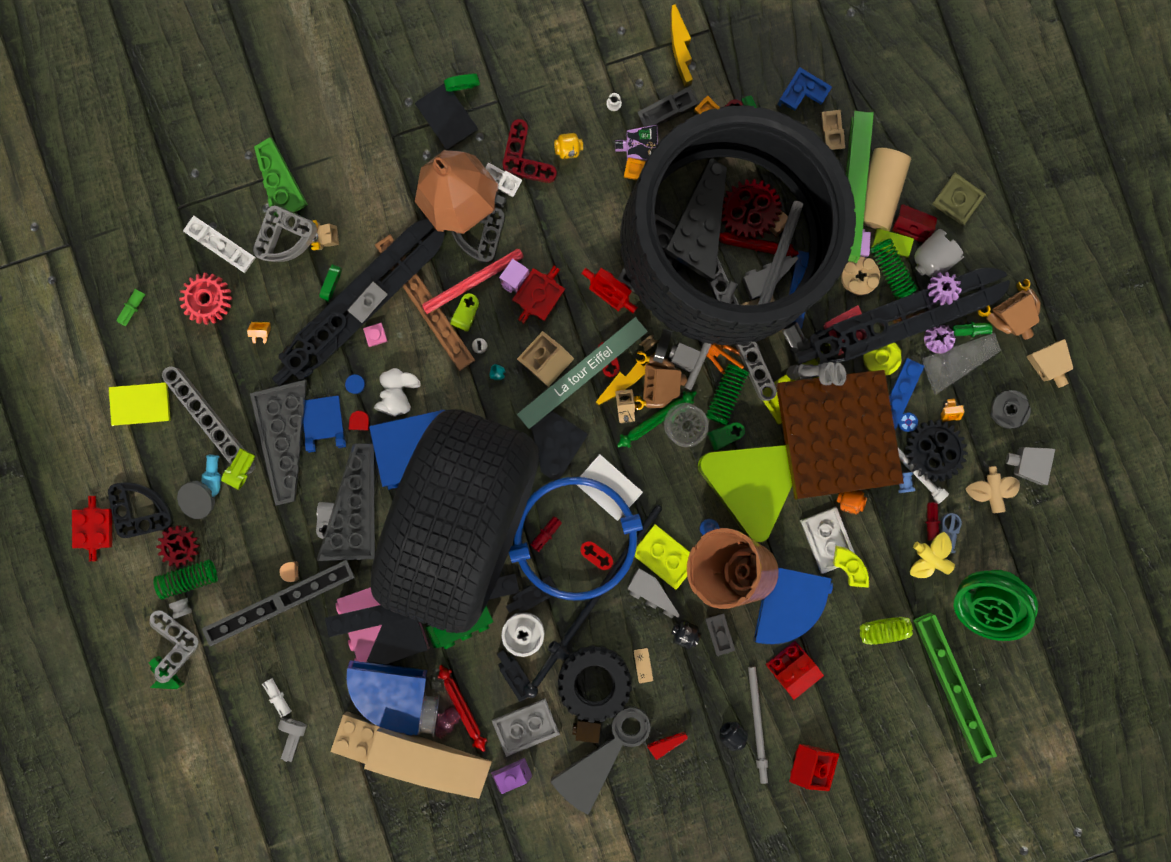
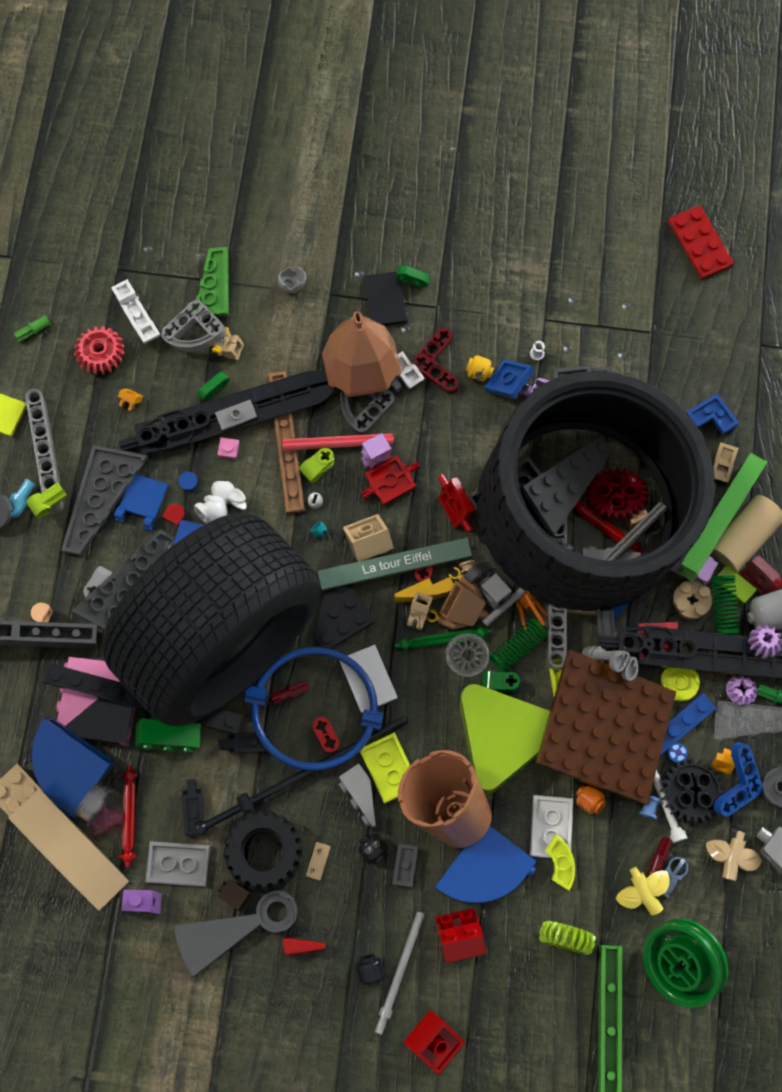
camera: 30 degrees right, 15 degrees down
white wheel [501,612,545,657] -> none
yellow slope [671,4,693,87] -> none
none -> light grey hair [277,267,306,293]
none -> blue plate [484,359,534,399]
none -> blue beam [714,742,762,817]

